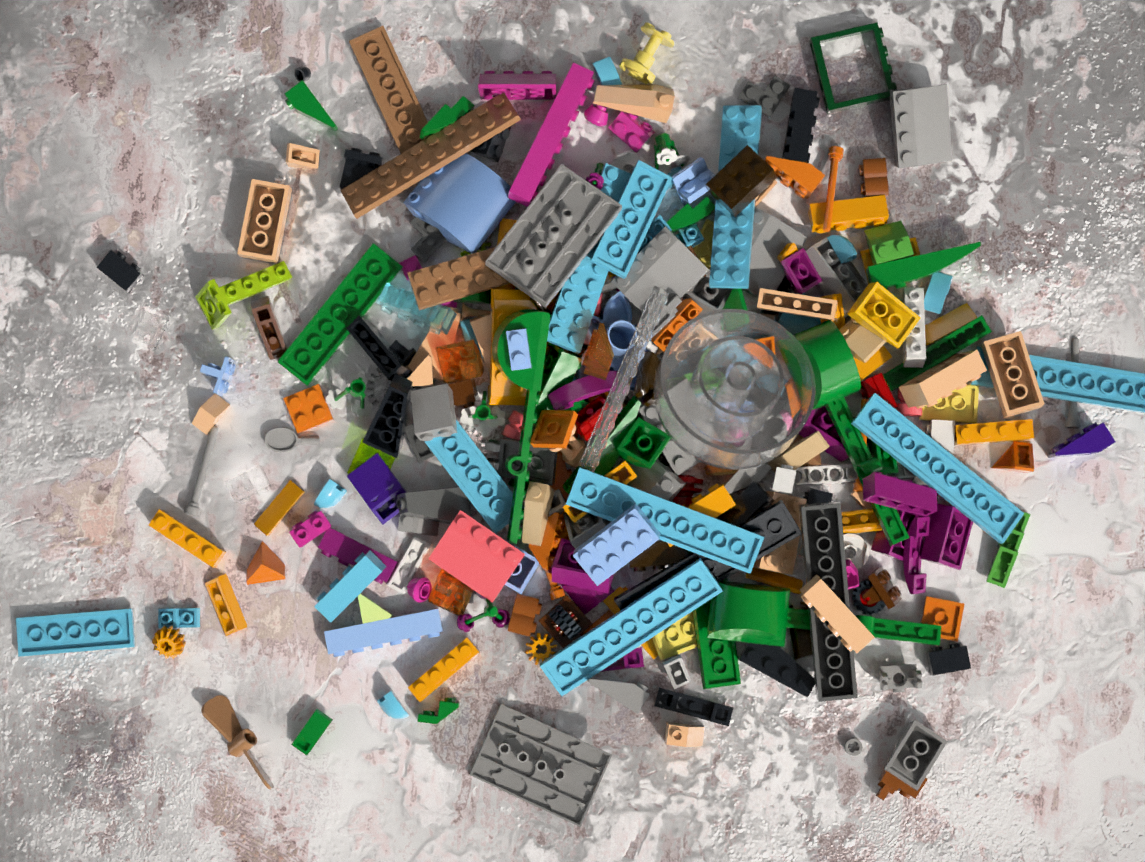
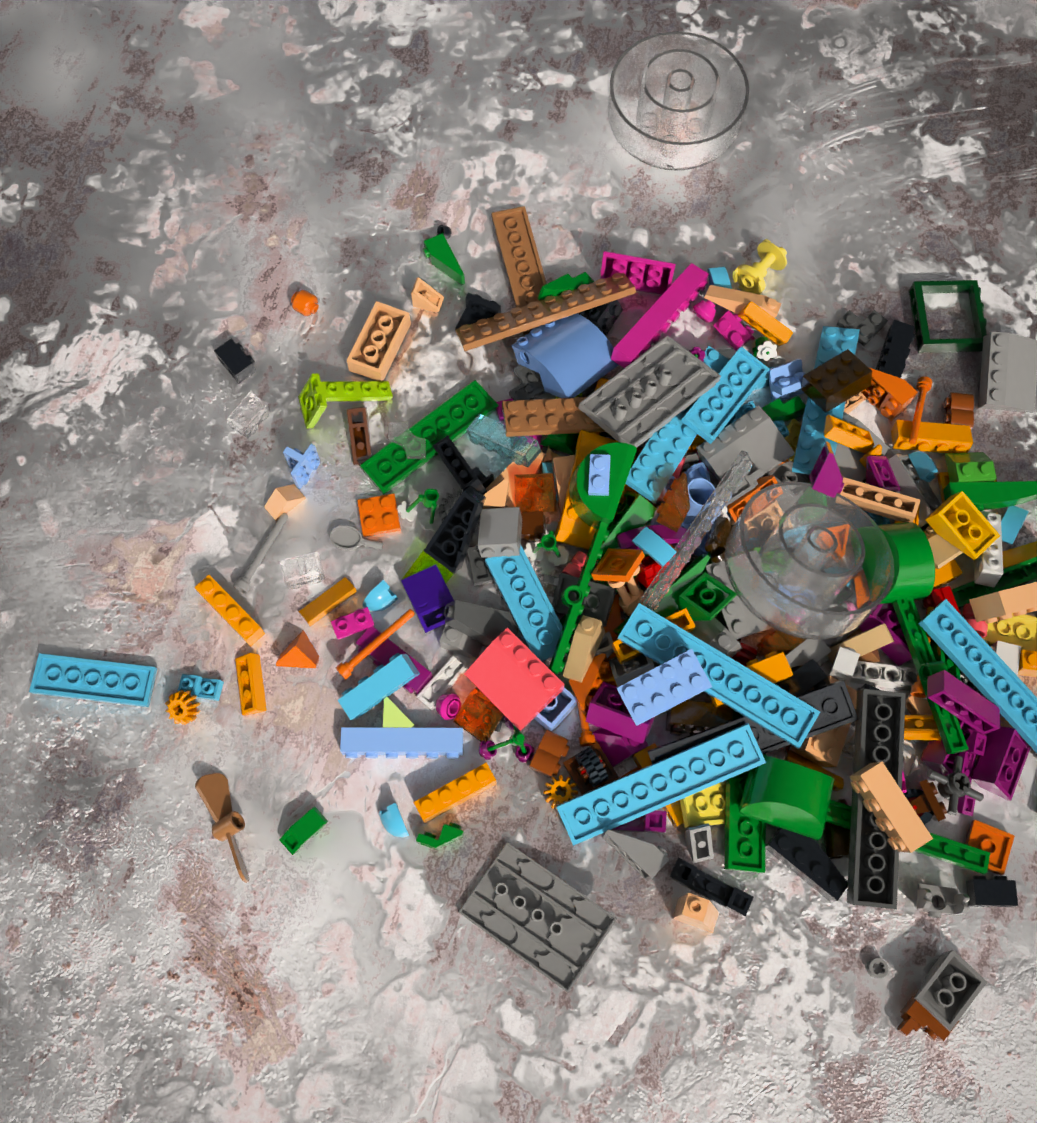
camera: 10 degrees right, 15 degrees down
none -> orange head [291,290,319,316]
none -> orange piece [336,609,415,680]
none -> clear tile [388,422,426,459]
none -> medium azure slope [632,527,677,567]
none -> light orange slope [738,302,793,346]
none -> magenta slope [809,441,844,498]
none -> light orange slope [824,415,874,453]
none -> dark grey bar [927,756,984,815]

